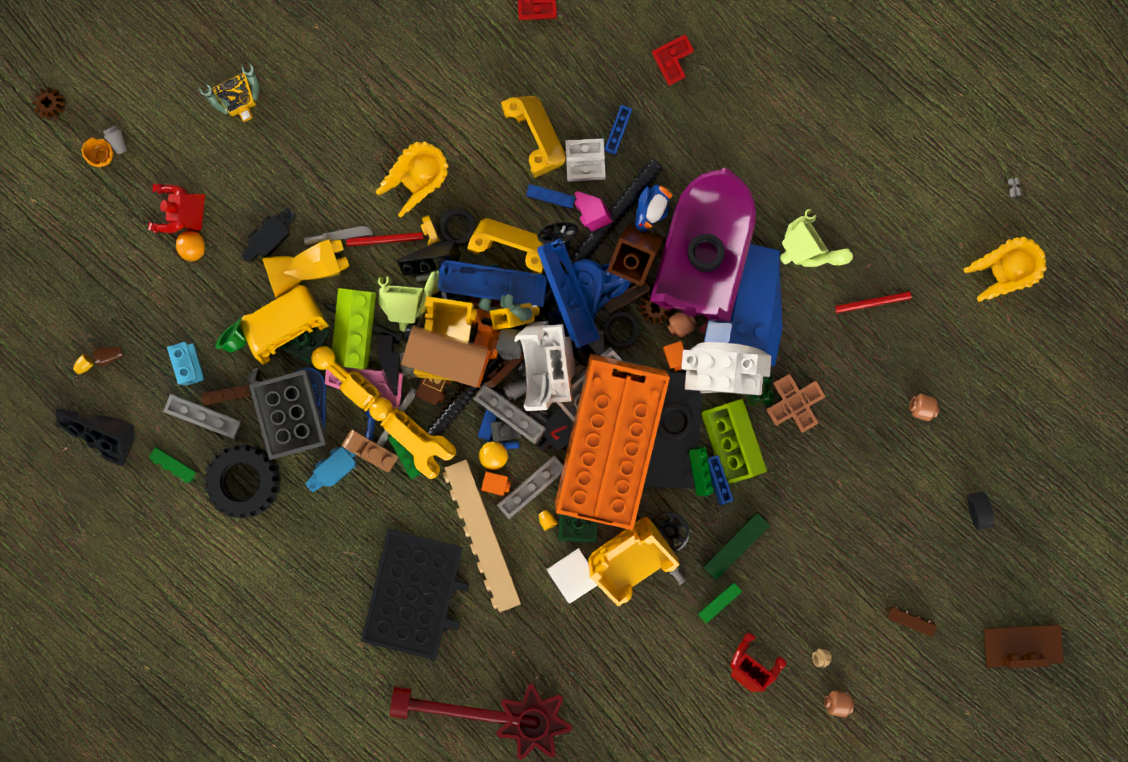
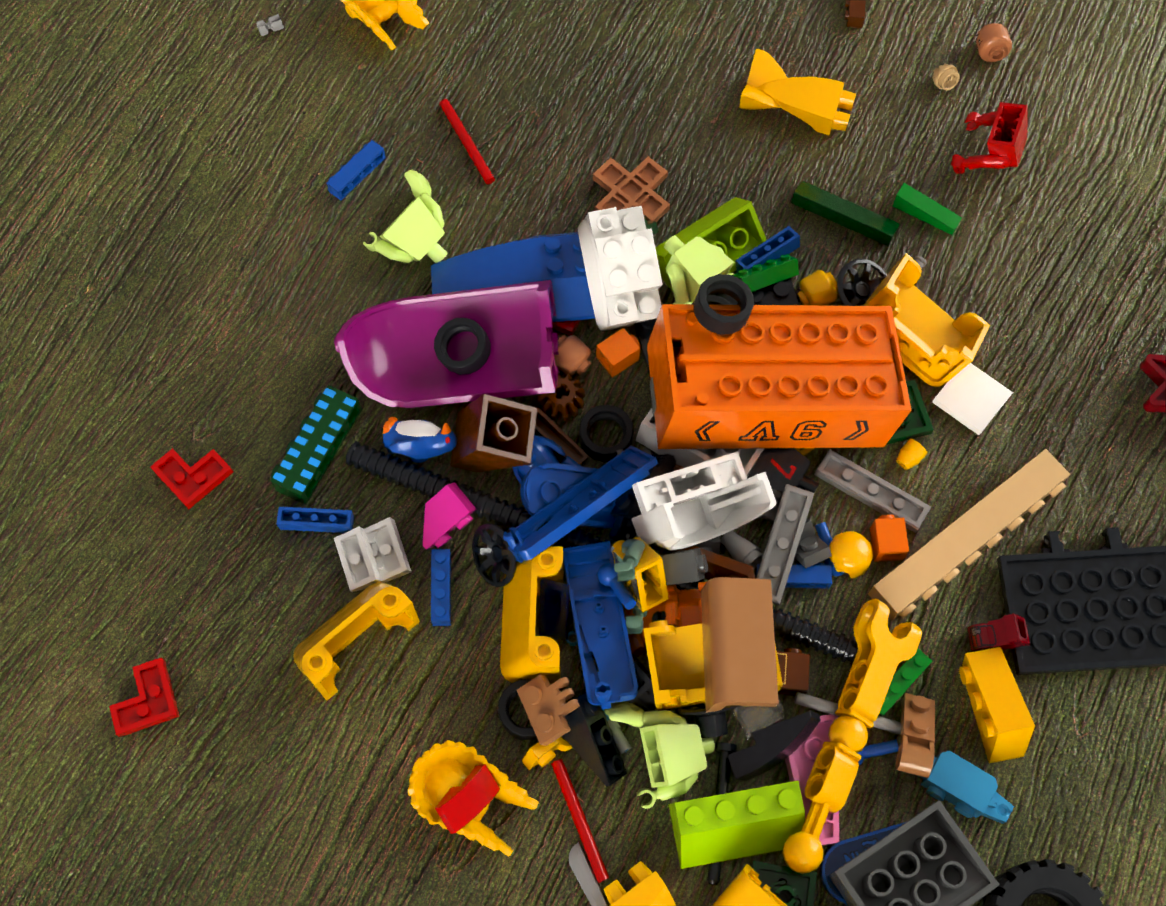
camera: 110 degrees left, 20 degrees down
nougat head [909,394,939,421] -> none
none -> dark green brick [271,385,362,505]
none -> blue piece [326,140,386,201]
none -> red slope [435,764,500,834]
none -> medium nougat hinge [517,674,580,746]
none -> slope [539,578,570,642]
none -> blue bar [597,562,636,610]
none -> yellowish green torso [664,235,734,304]
none -> black tyre [694,274,754,334]
none -> yellow hips [739,49,856,135]
none -> yellow head [797,270,838,306]
none -> yellow wedge [959,647,1035,764]
none -> dark red leg [967,613,1030,652]

